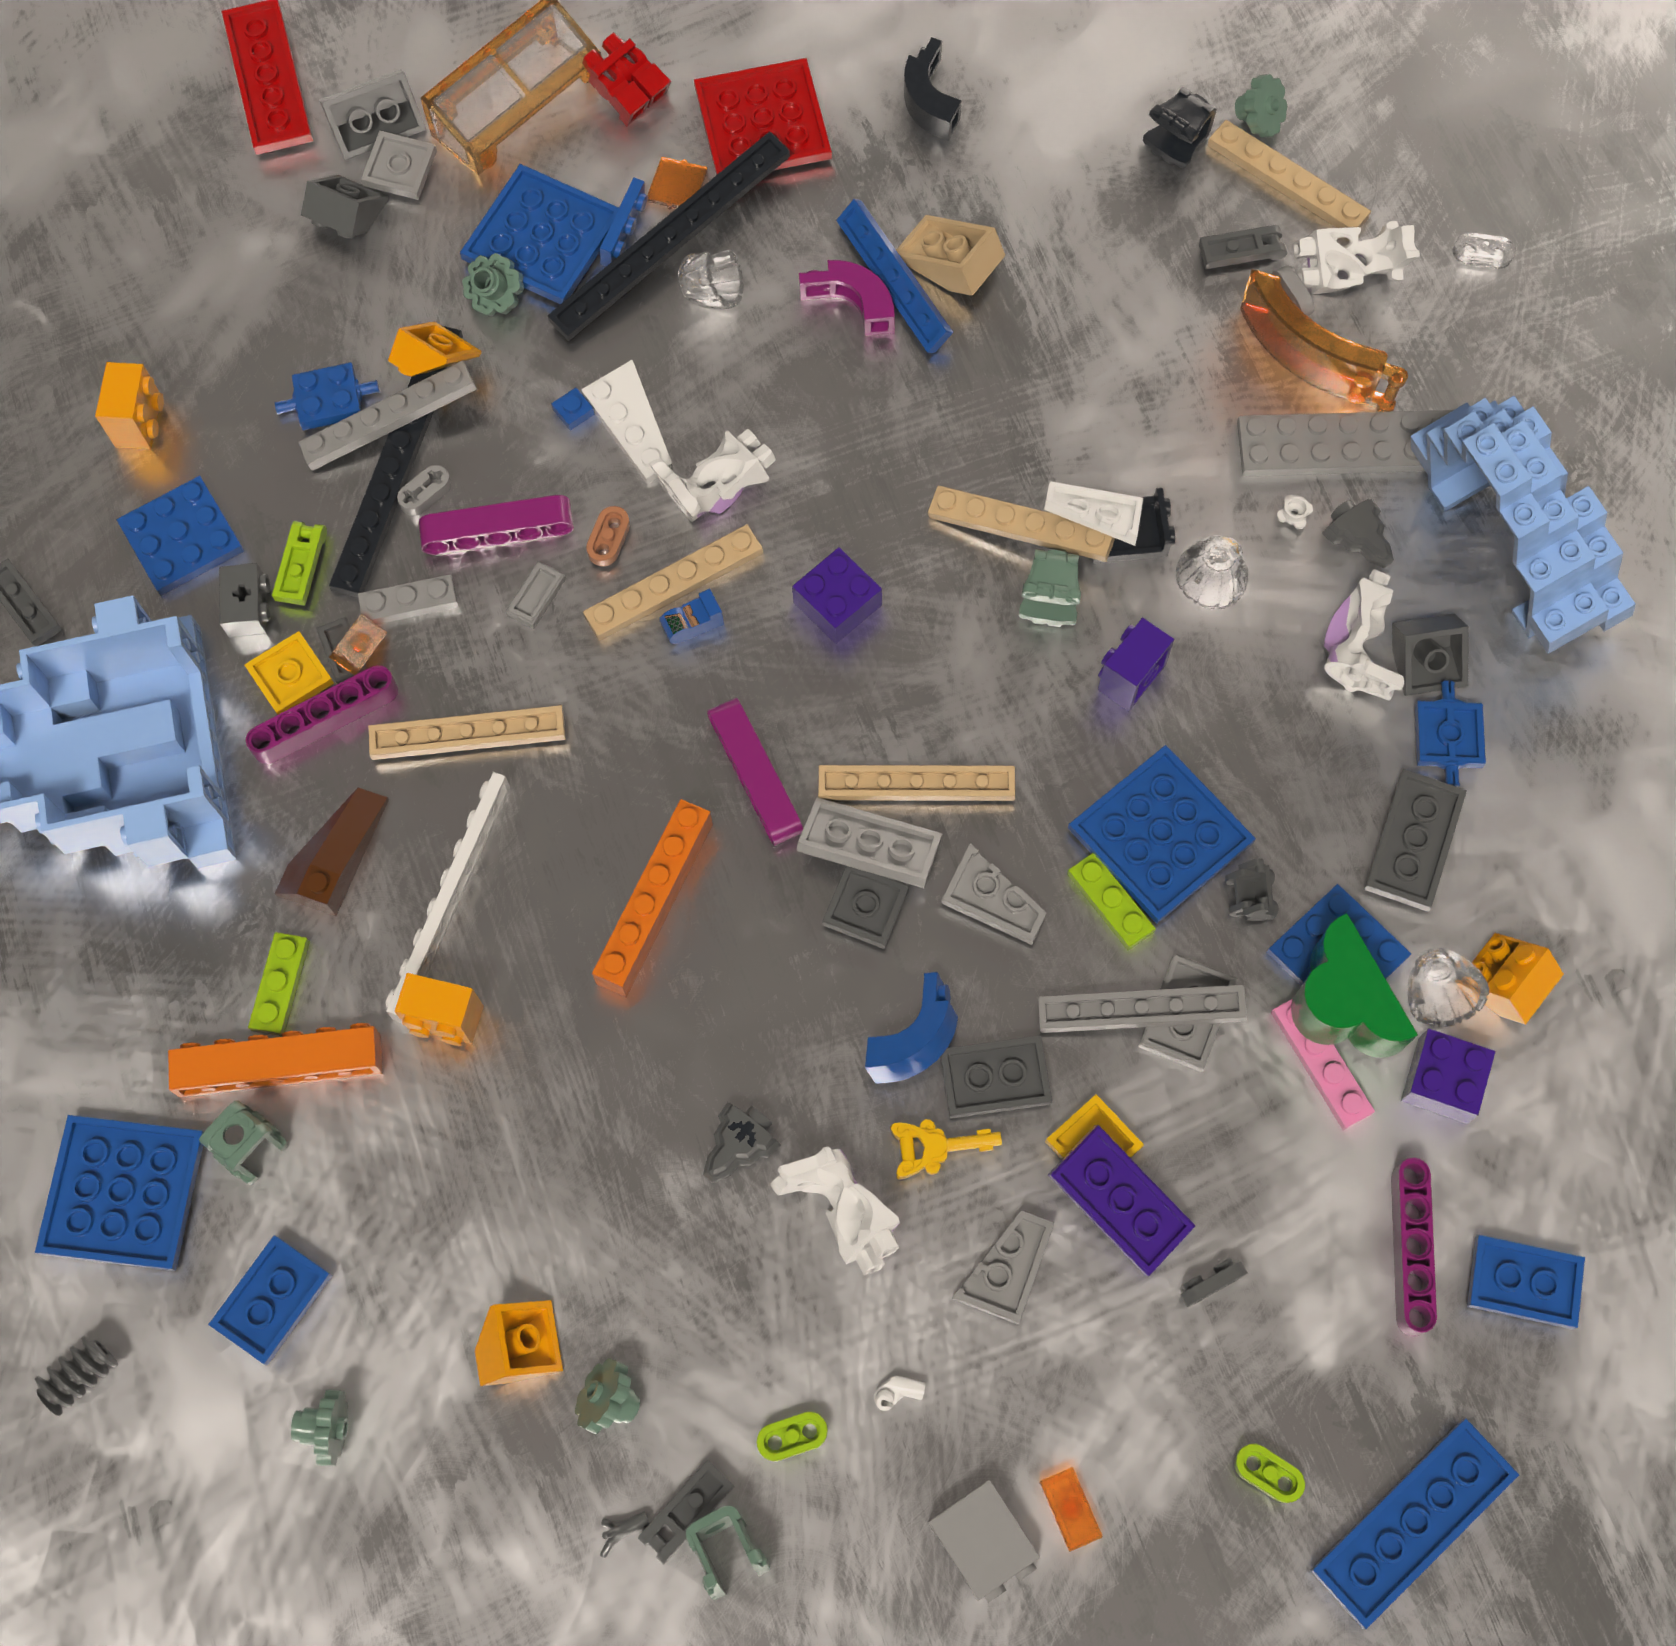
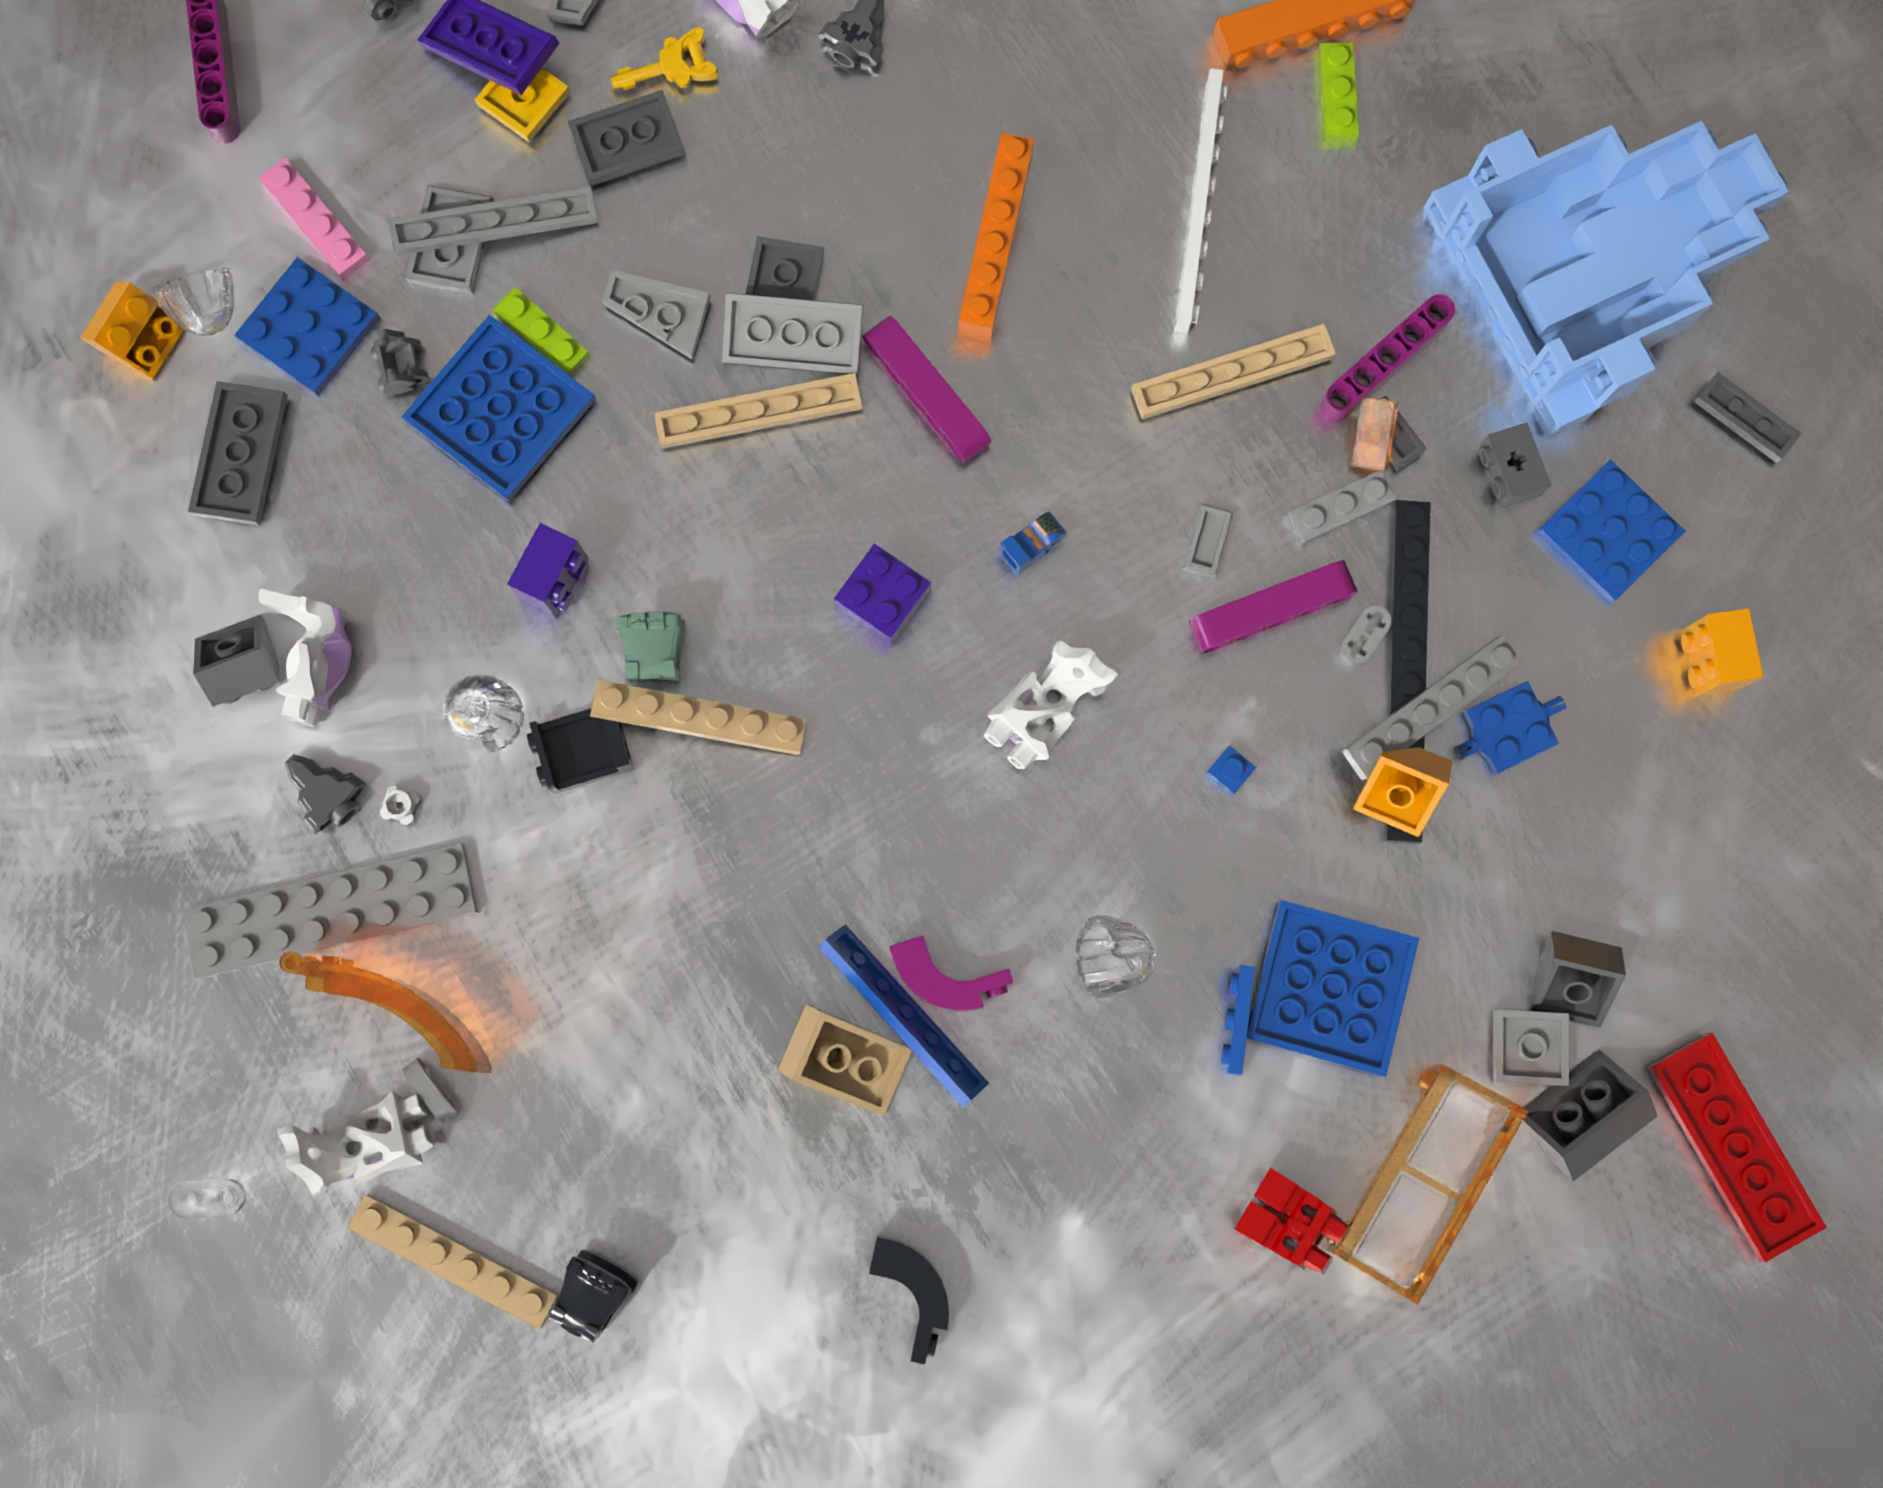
camera: 165 degrees right, 10 degrees up
yellow plate [244,631,334,715] -> none
lime plate [272,521,327,606] -> none
reddish brown wedge [274,787,389,916] -> none
light orange brick [394,973,484,1046] -> none
sand green plant [462,253,524,317] -> none
black plate [547,131,790,341] -> none
white wing [581,360,673,485] -> none
tan plate [583,524,763,641] -> none
nougat plate [586,506,630,566] -> none
clear orange piece [647,157,708,210] -> none
red plate [694,58,832,175] -> none
blue arch [865,972,958,1084] -> none
white wing [1044,481,1143,546] -> none
dark grey plate [1199,225,1287,269] -> none
sand green plant [1235,74,1288,137] -> none
green brick [1291,913,1418,1058] -> none
dark purple brick [1401,1028,1496,1124] -> none
light blue panel [1410,396,1636,654] -> none
blue plate [1415,680,1486,787] -> none
blue plate [1467,1235,1585,1330] -> none

